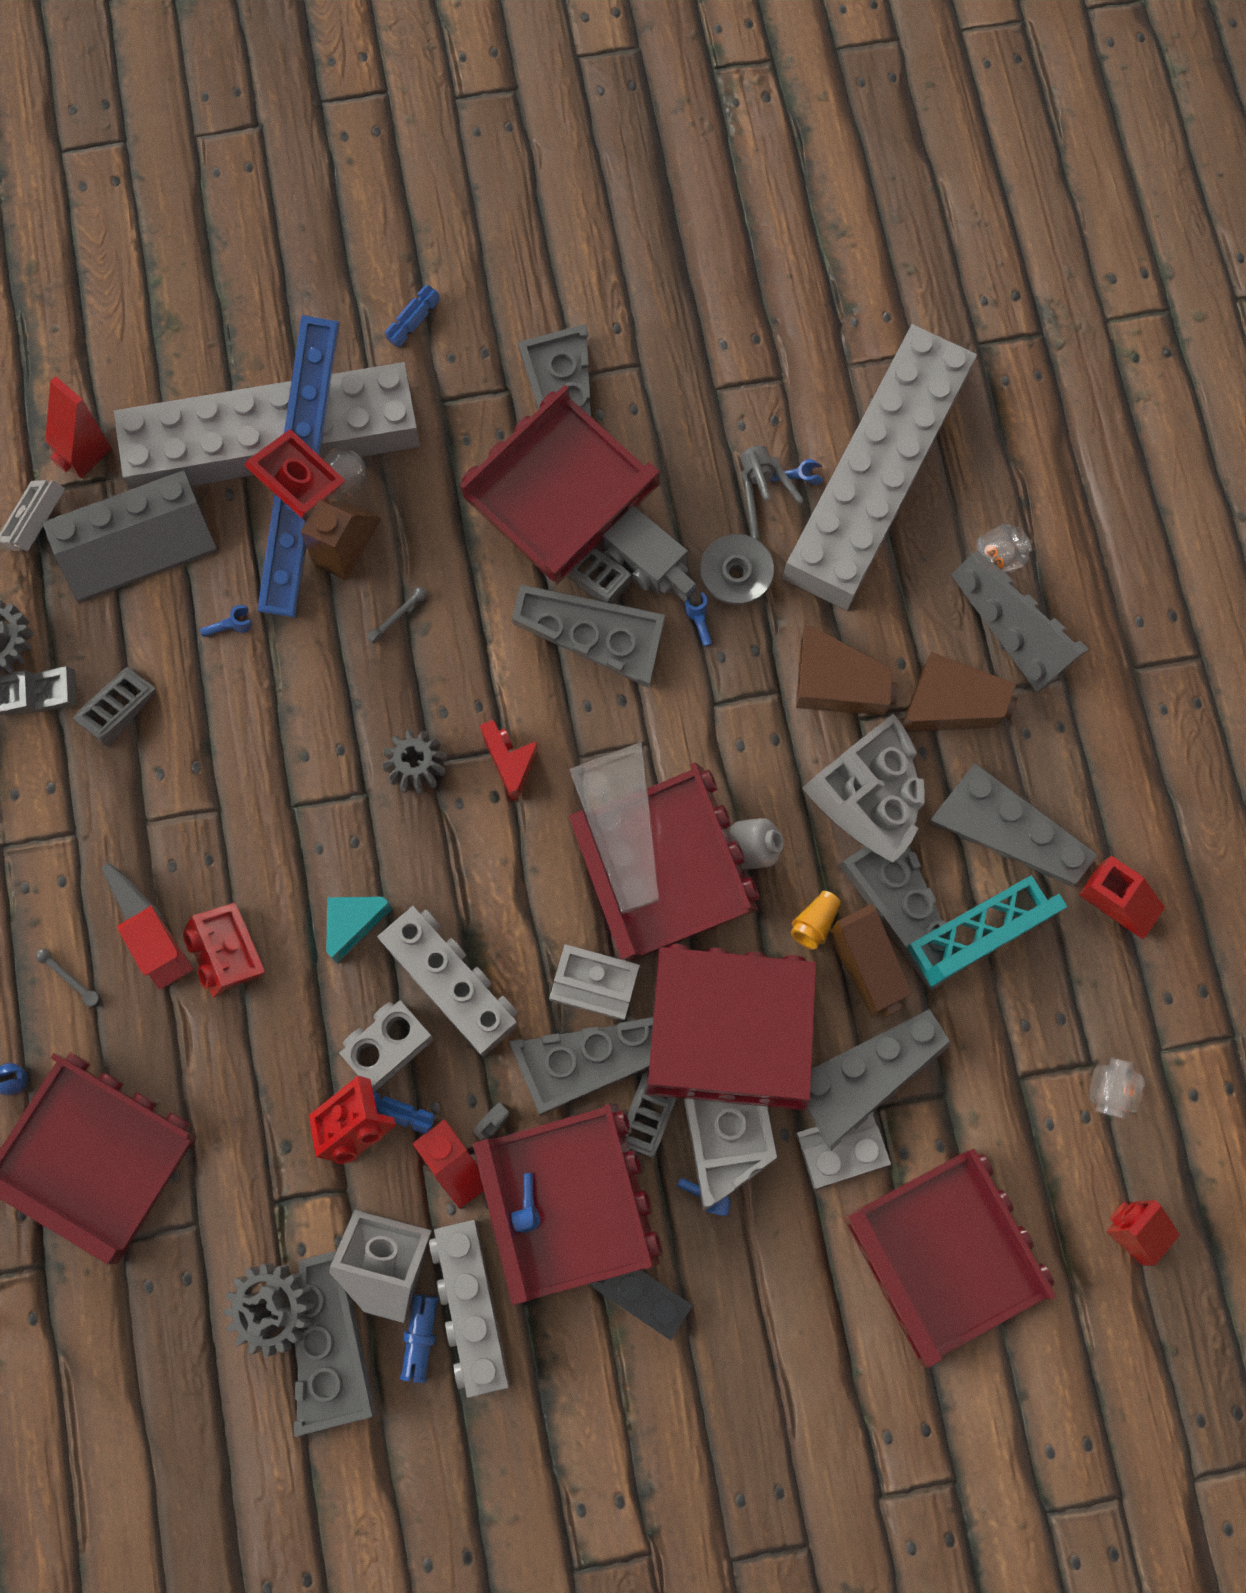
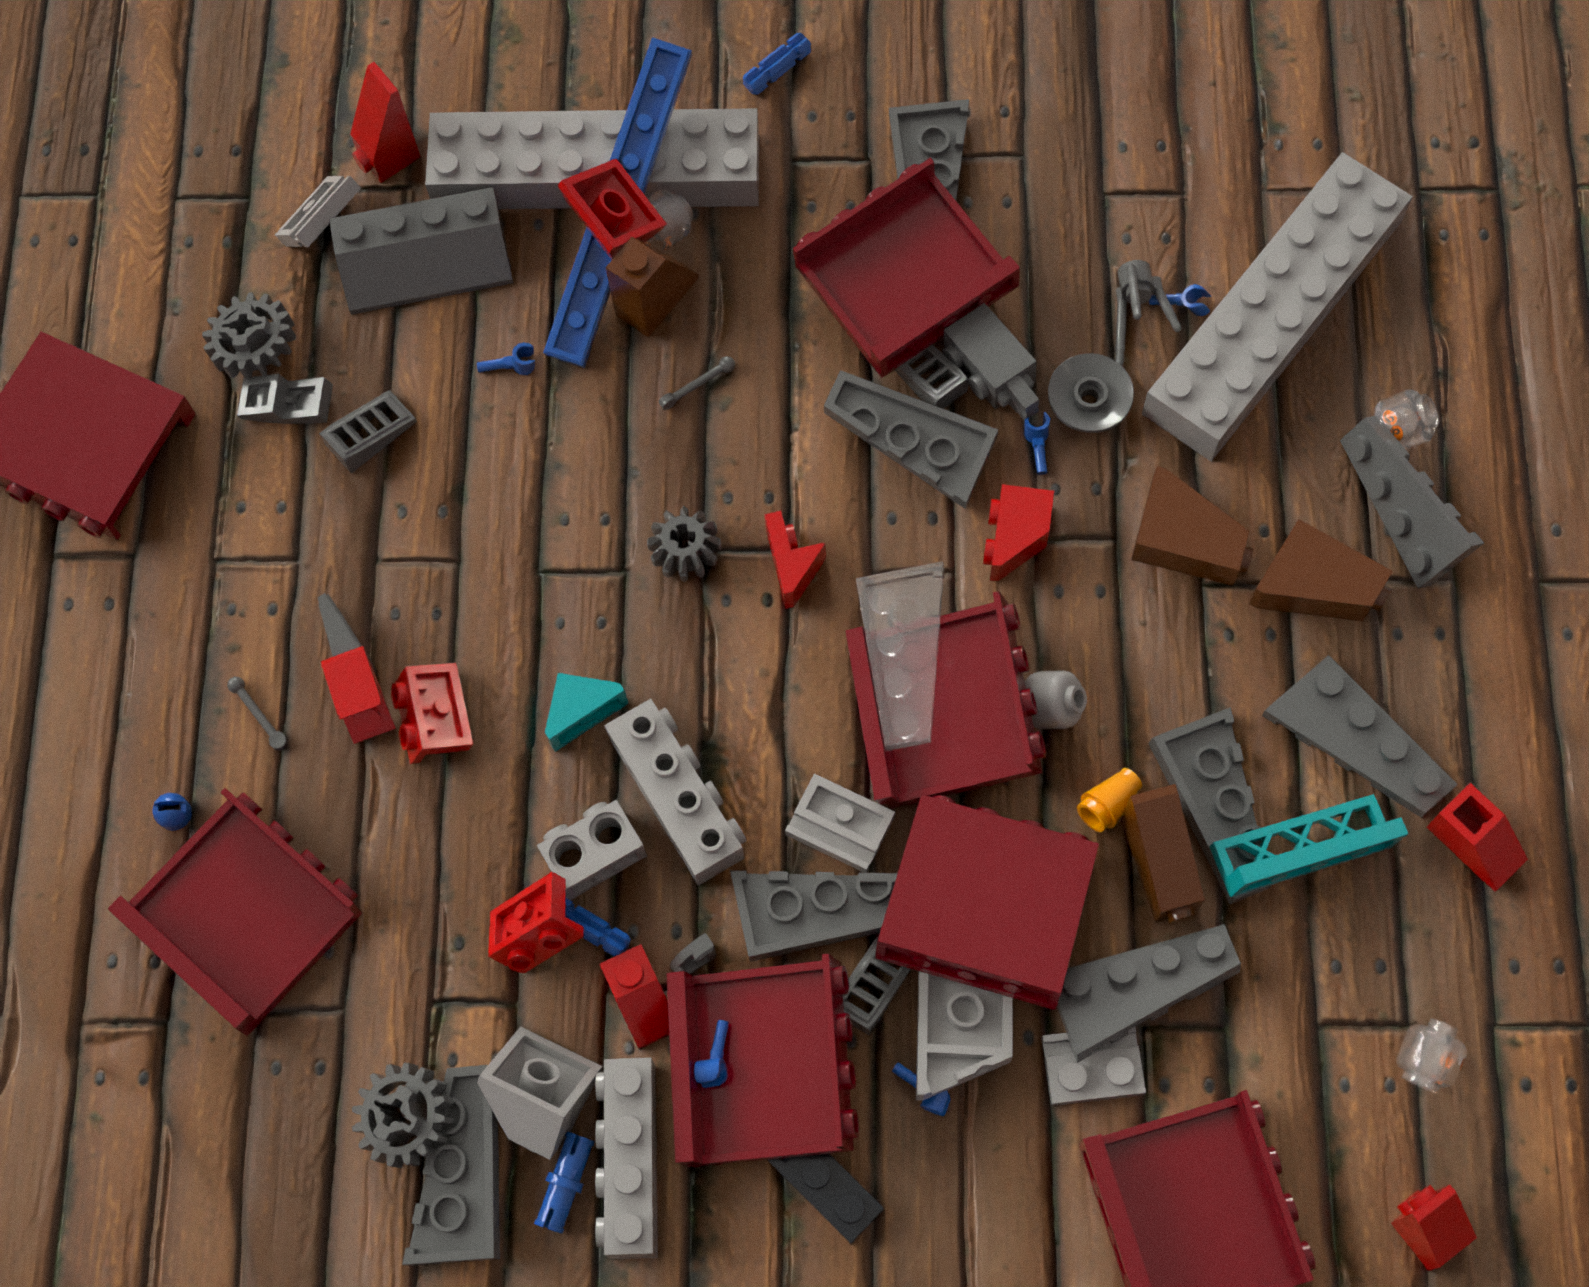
camera: 20 degrees right, 5 degrees down
light grey brick [802,713,925,863] -> none
none -> red slope [983,484,1054,582]

